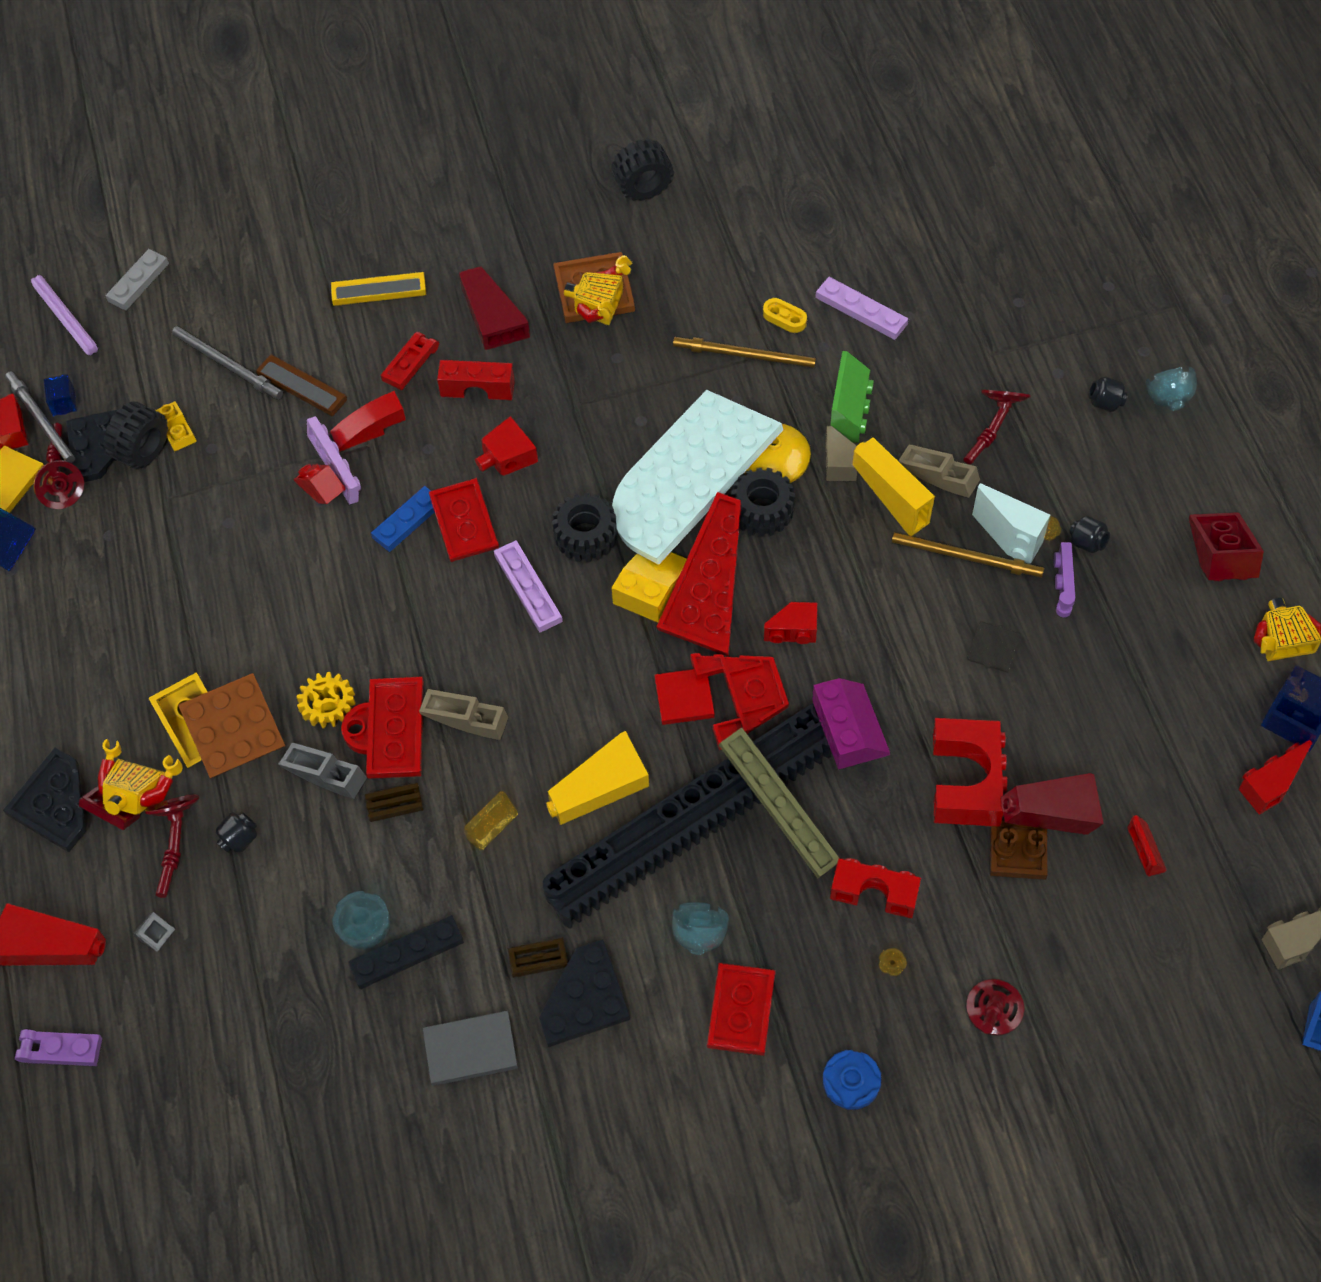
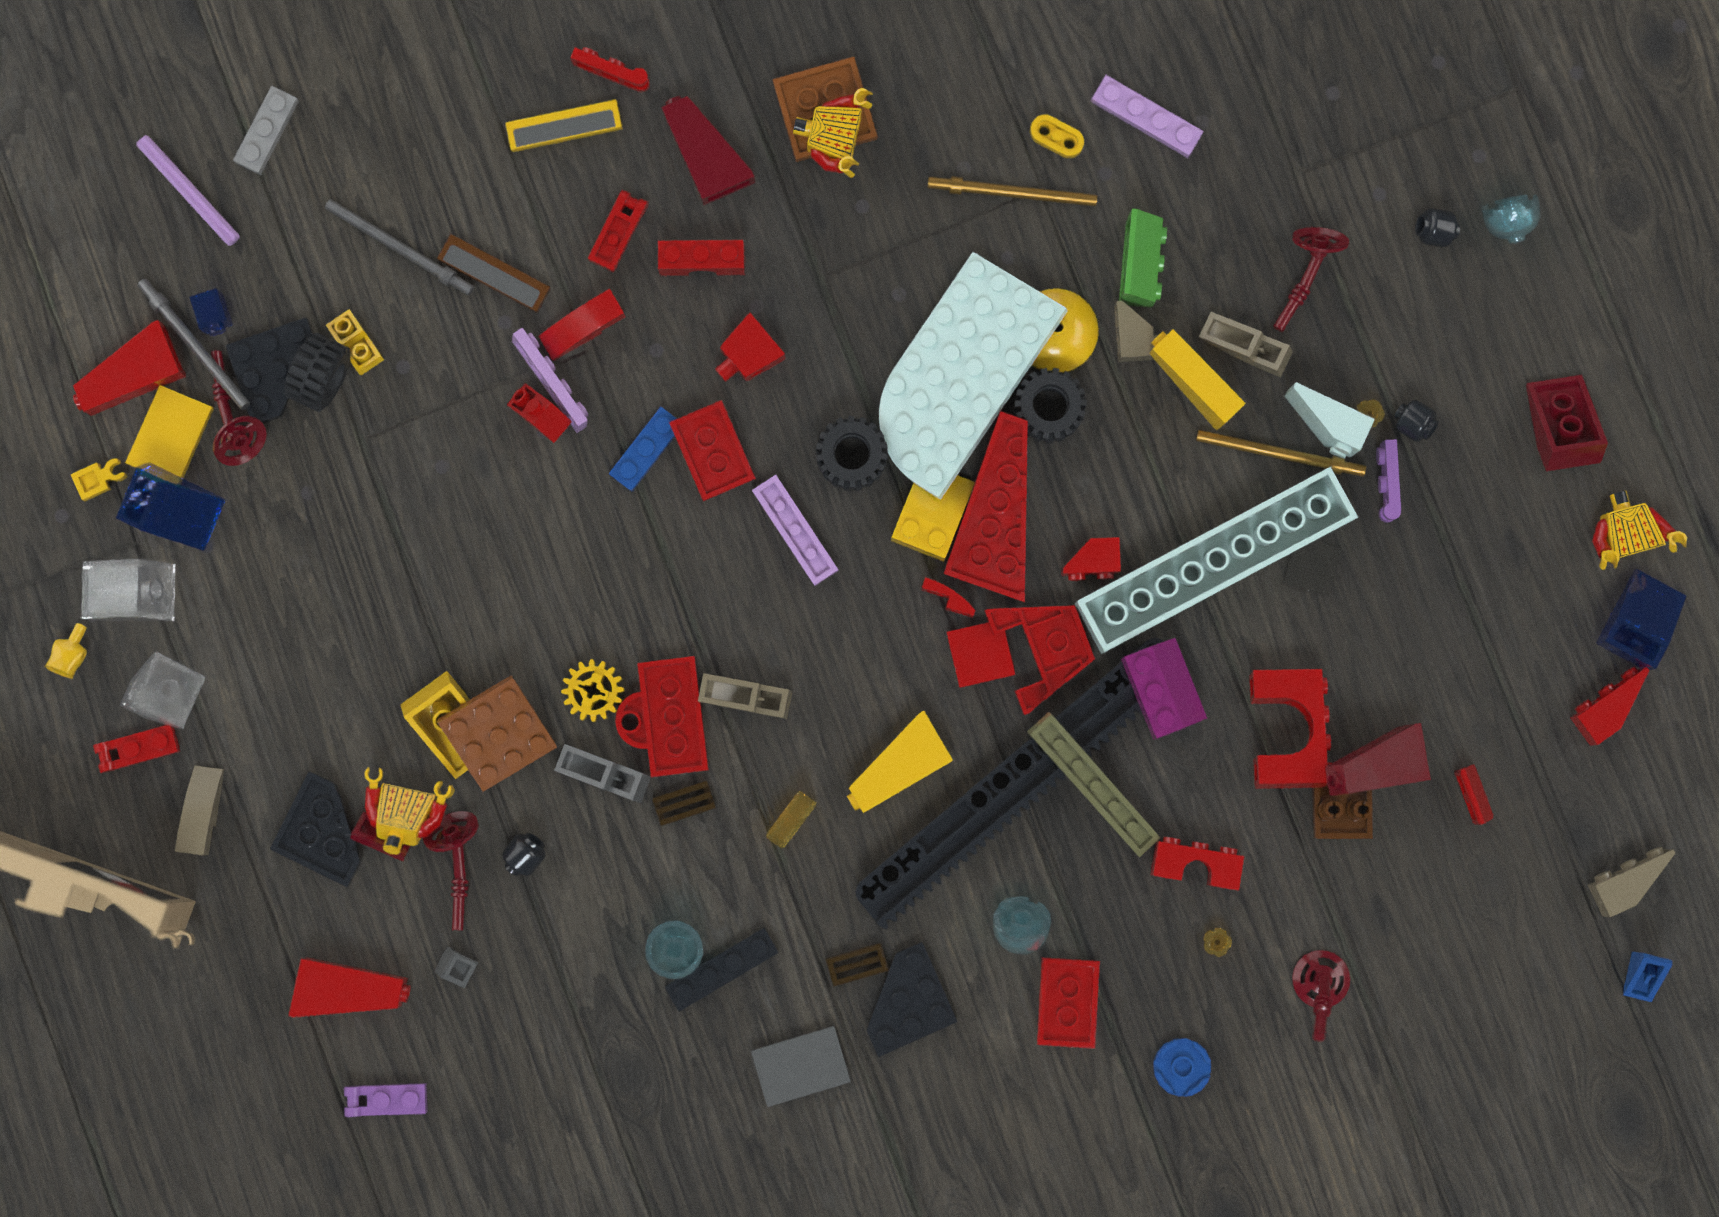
camera: 10 degrees left, 25 degrees up
none -> red plate [570,47,650,92]
none -> red slope [921,577,975,618]
none -> light aqua brick [1075,467,1358,654]

